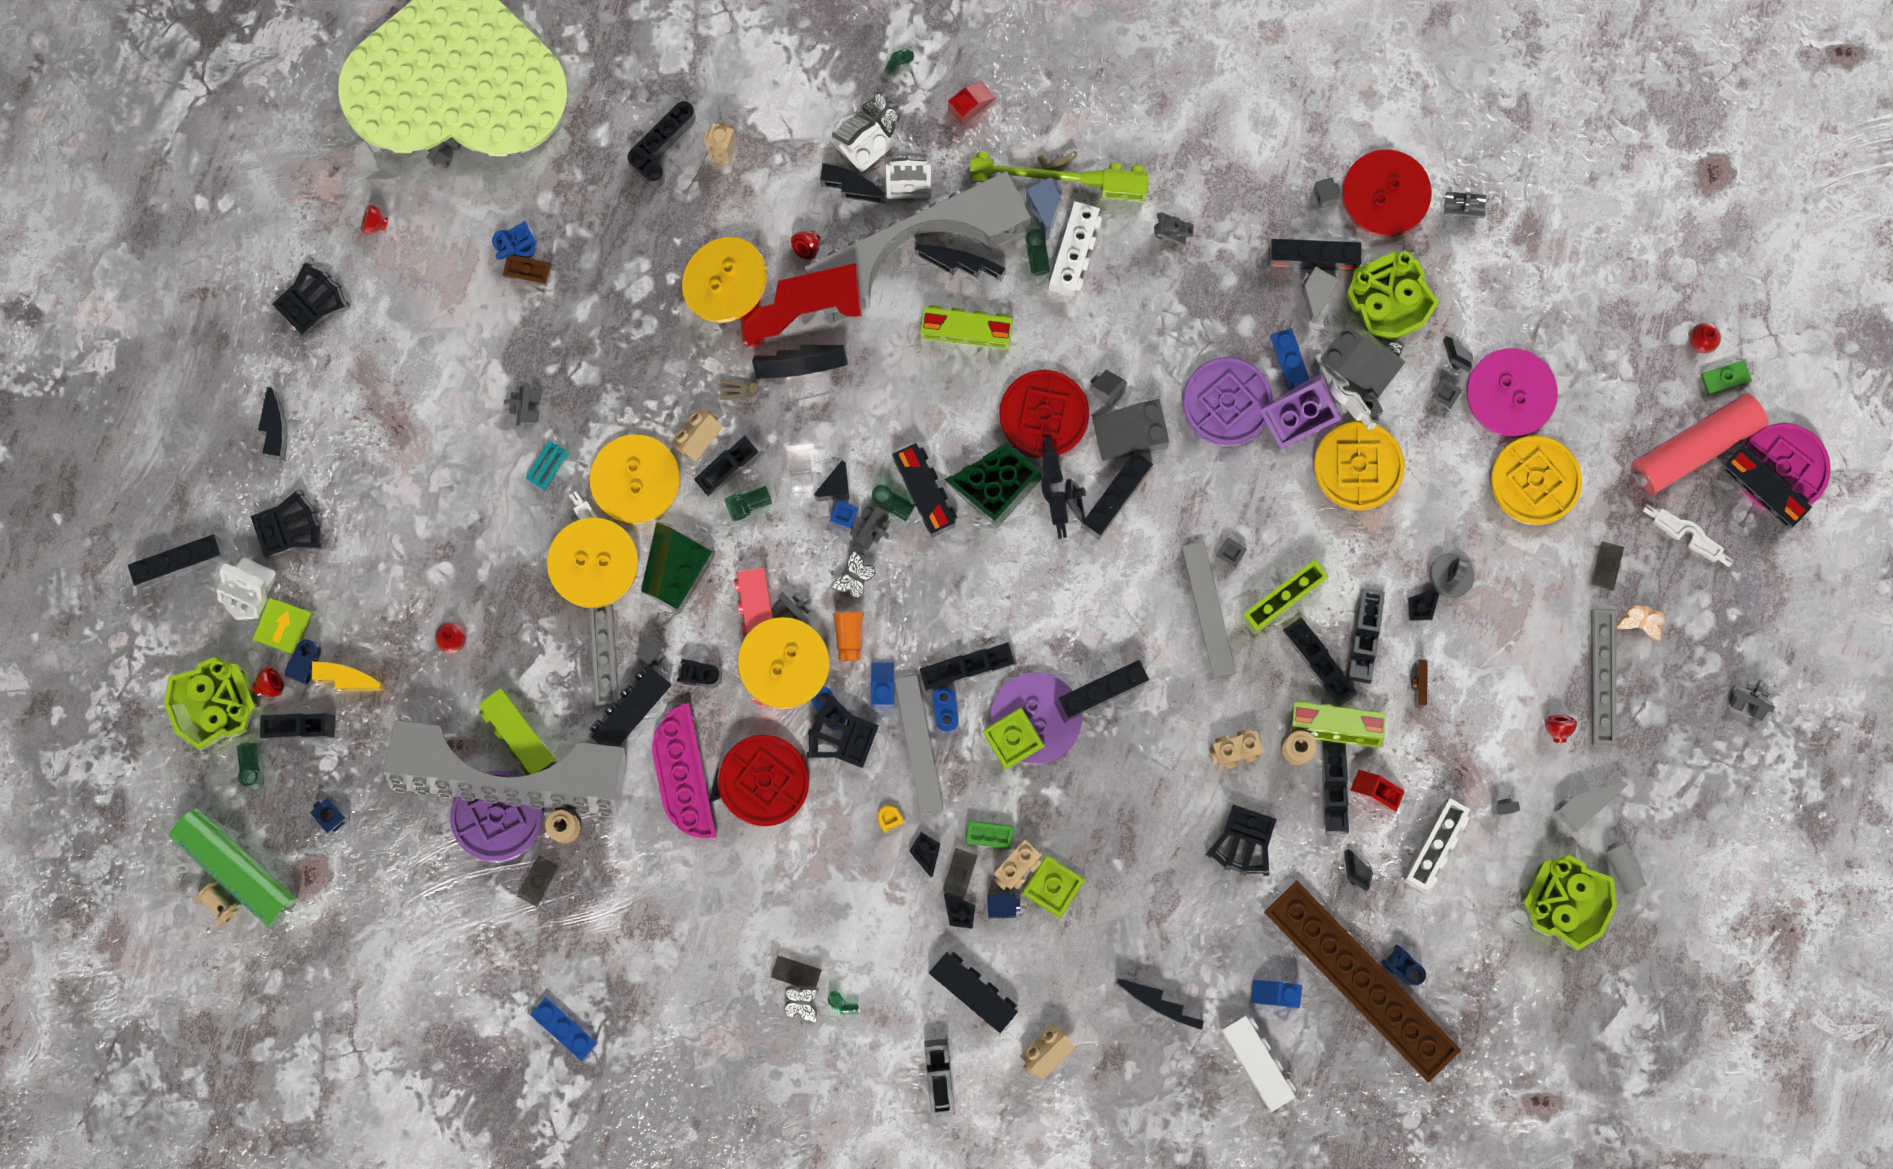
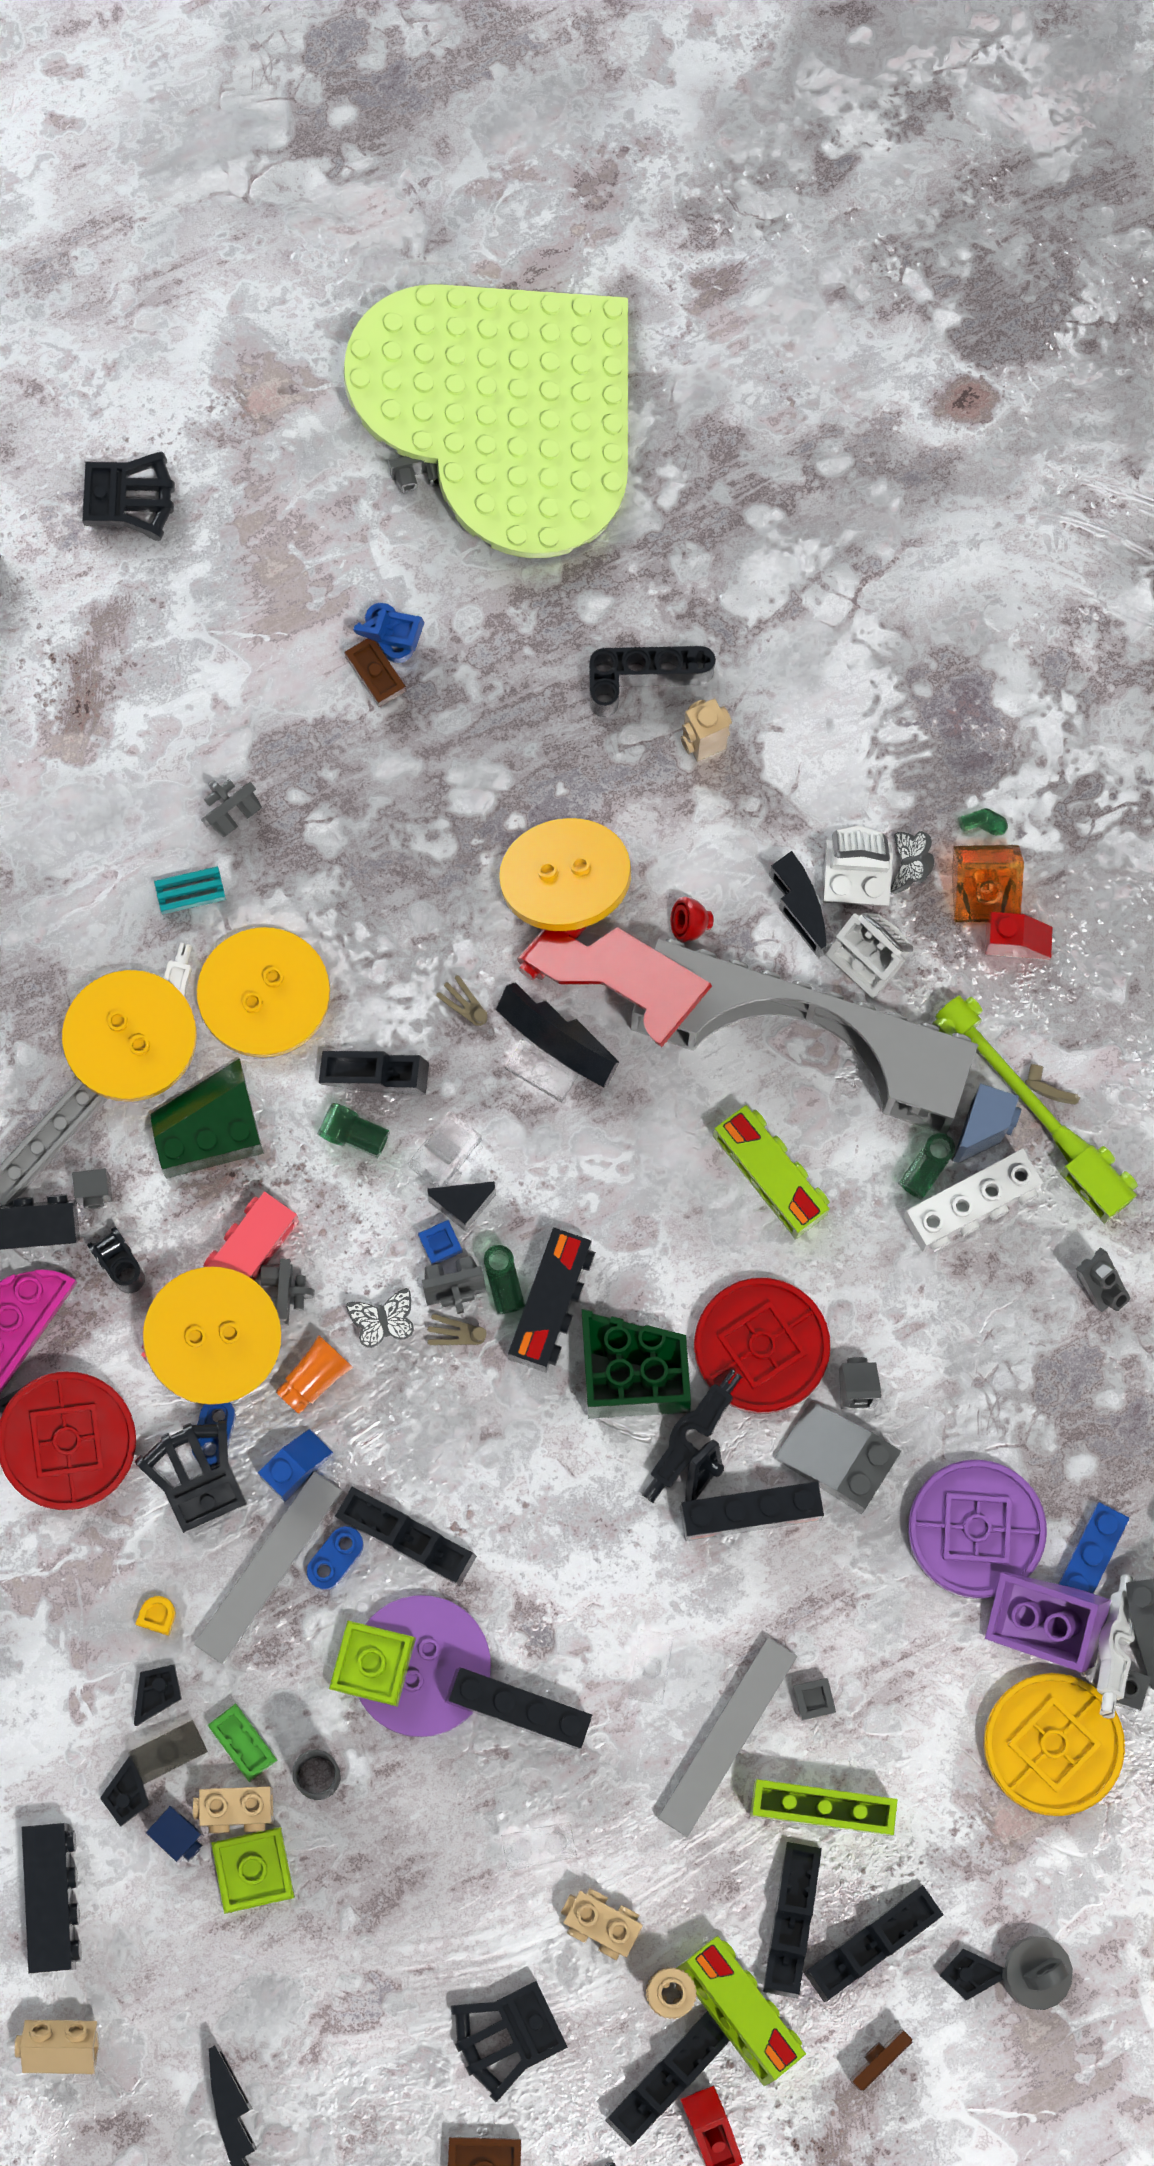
camera: 40 degrees right, 5 degrees down
red brick [360,204,388,234] -> none
tan brick [671,408,723,462] -> none
black slope [915,245,1006,281] -> none
none -> dark grey piece [292,1749,341,1800]
none -> dark tan piece [427,1314,487,1345]
none -> clear orange slope [952,845,1024,922]

